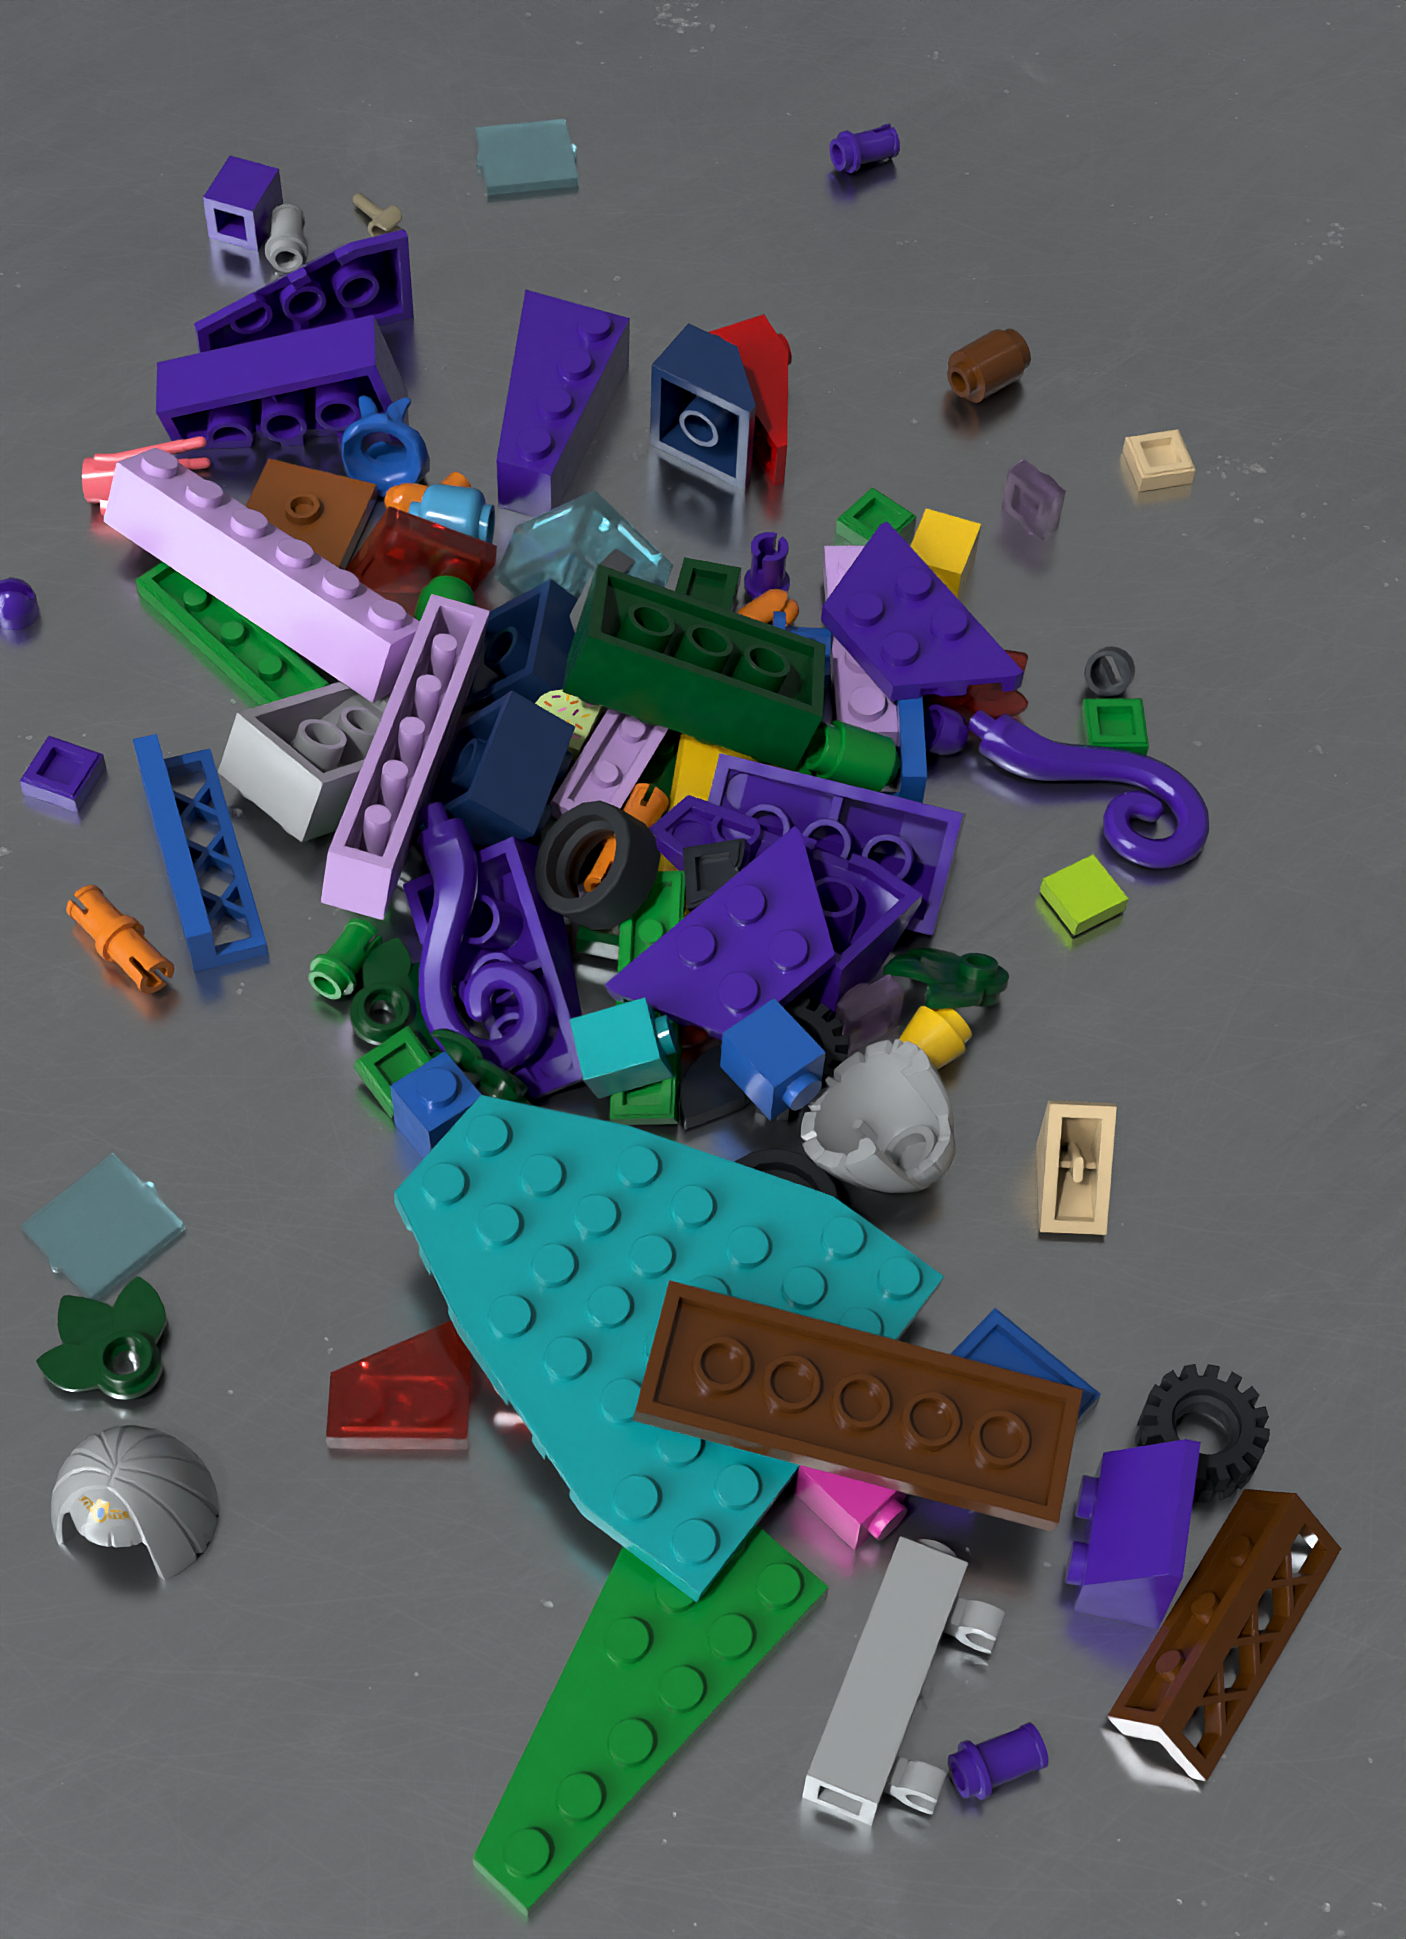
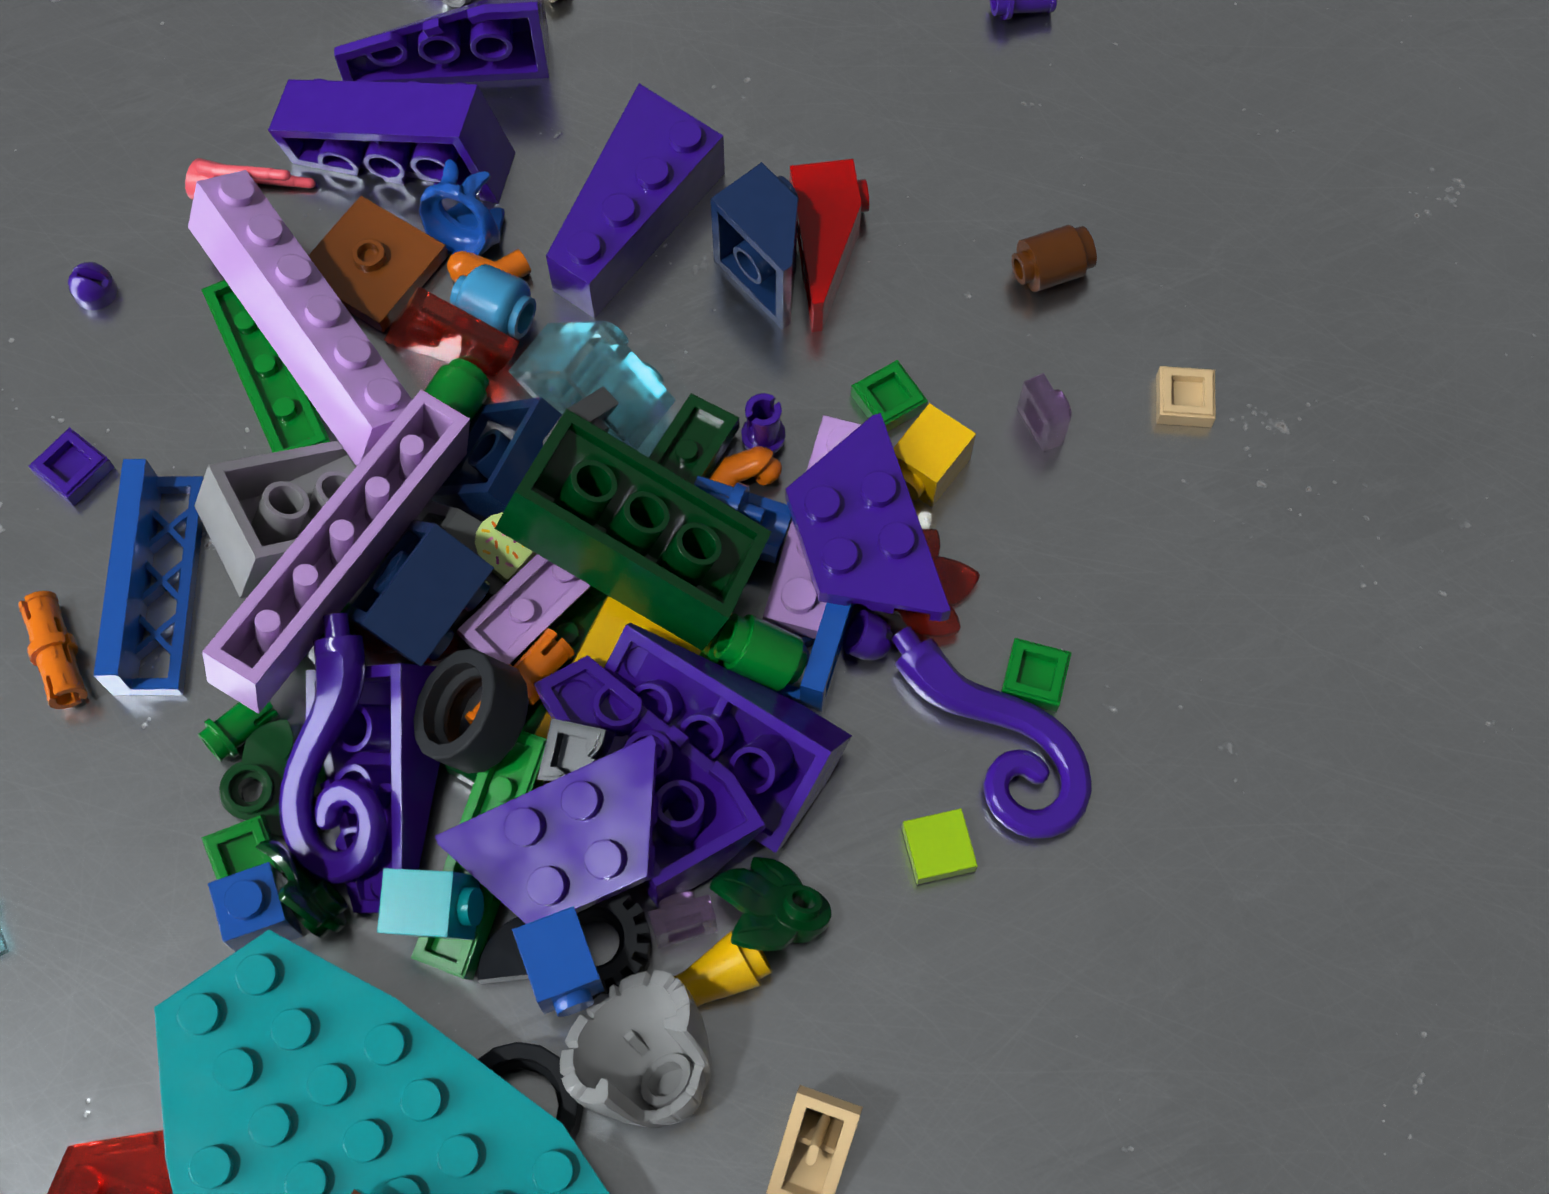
camera: 20 degrees right, 10 degrees up
black hinge [1084,646,1135,697] -> none

